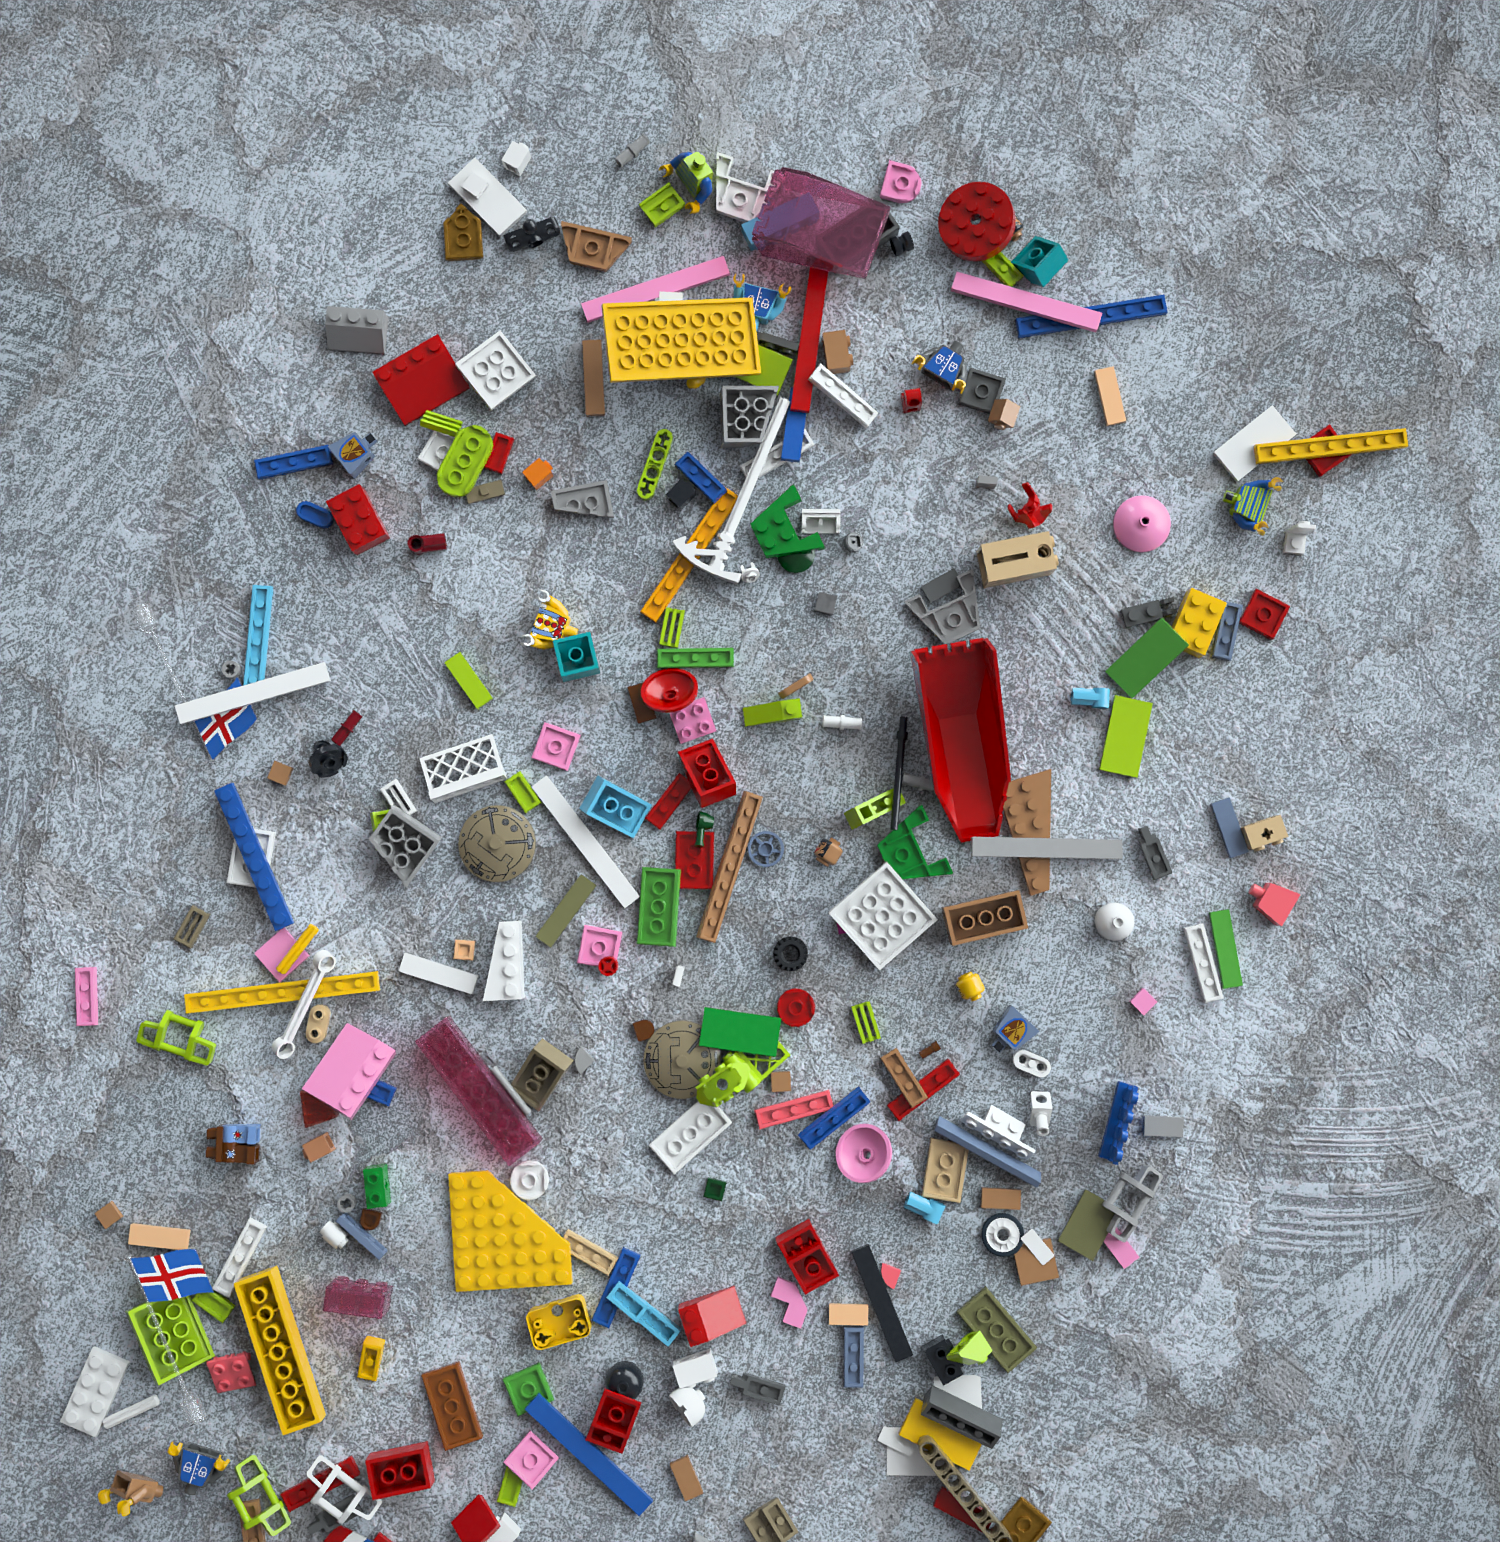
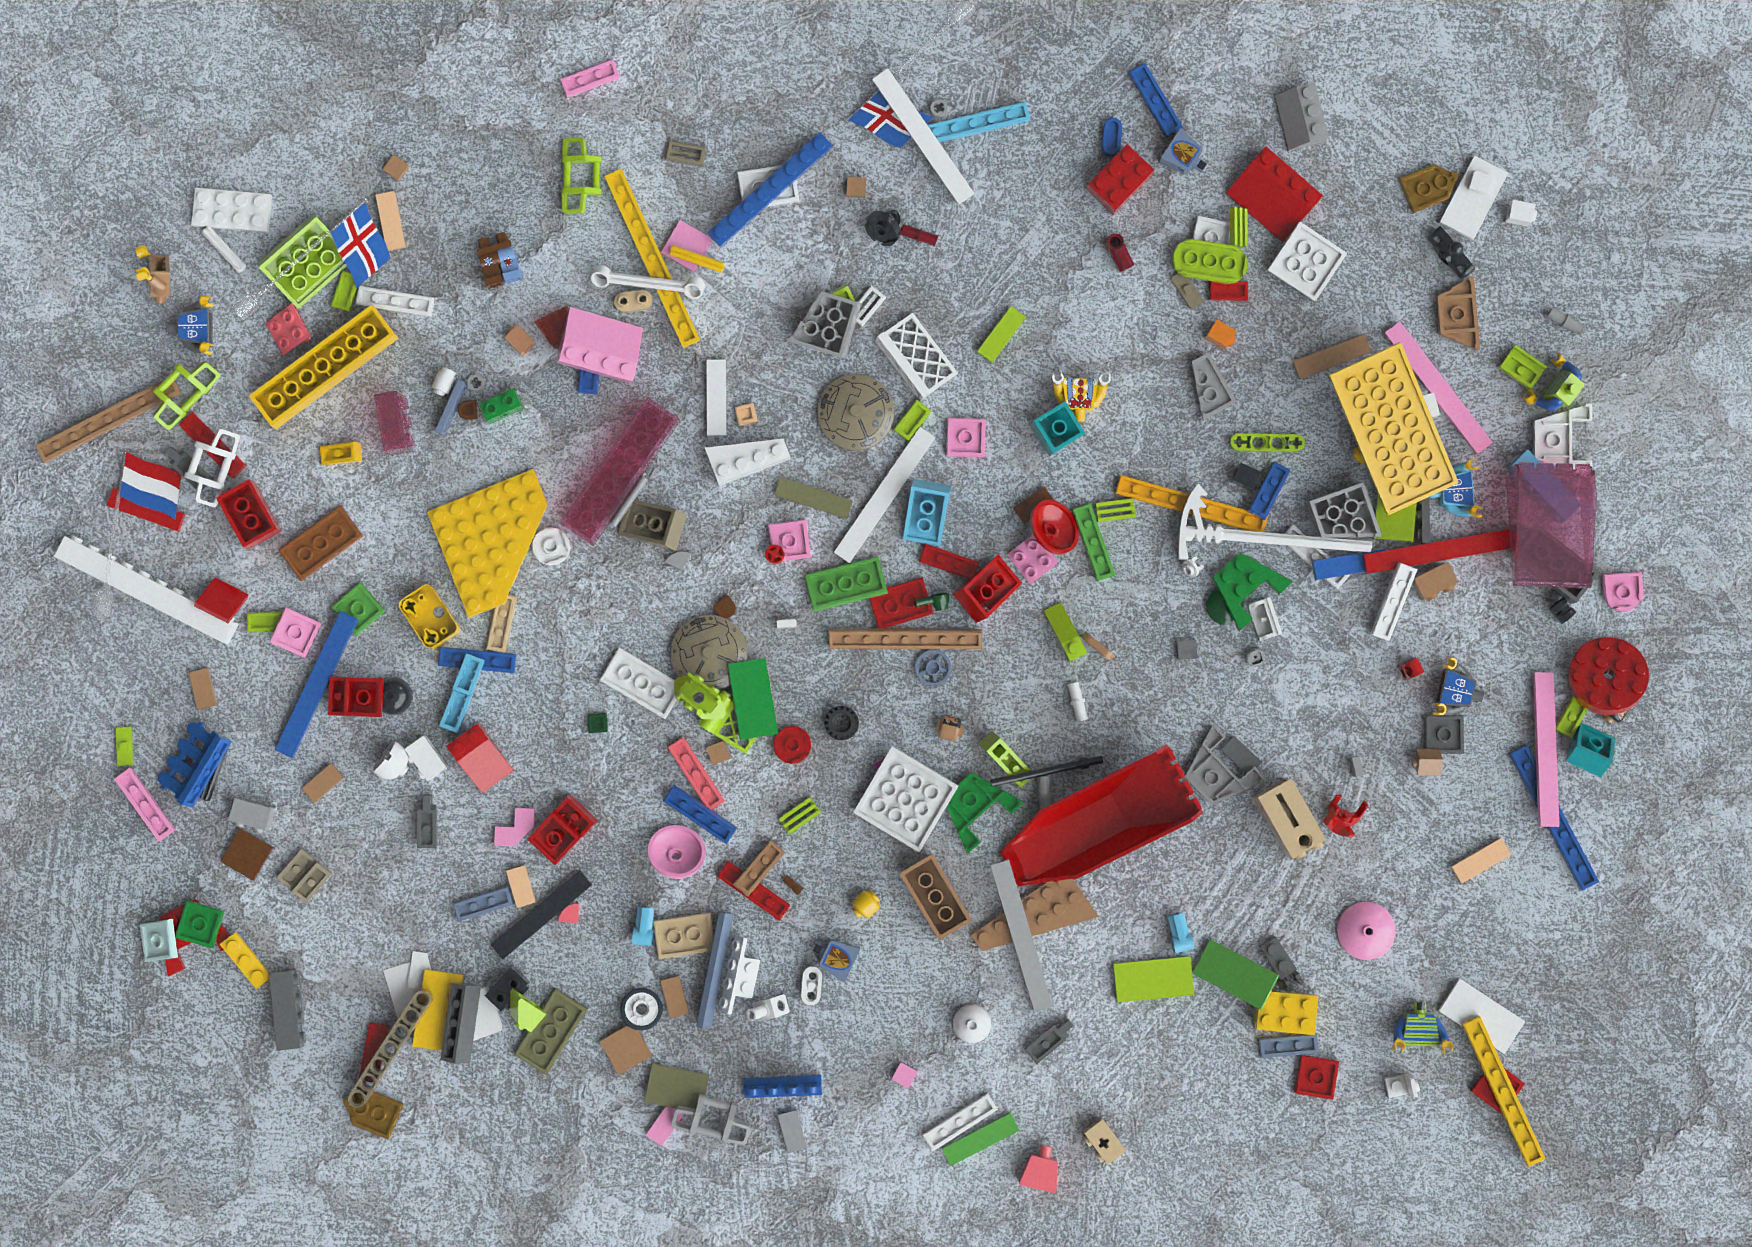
camera: 75 degrees right, 0 degrees up
white sticker [1021,1229,1054,1265] -> none
sand blue tile [1210,797,1249,858] -> none

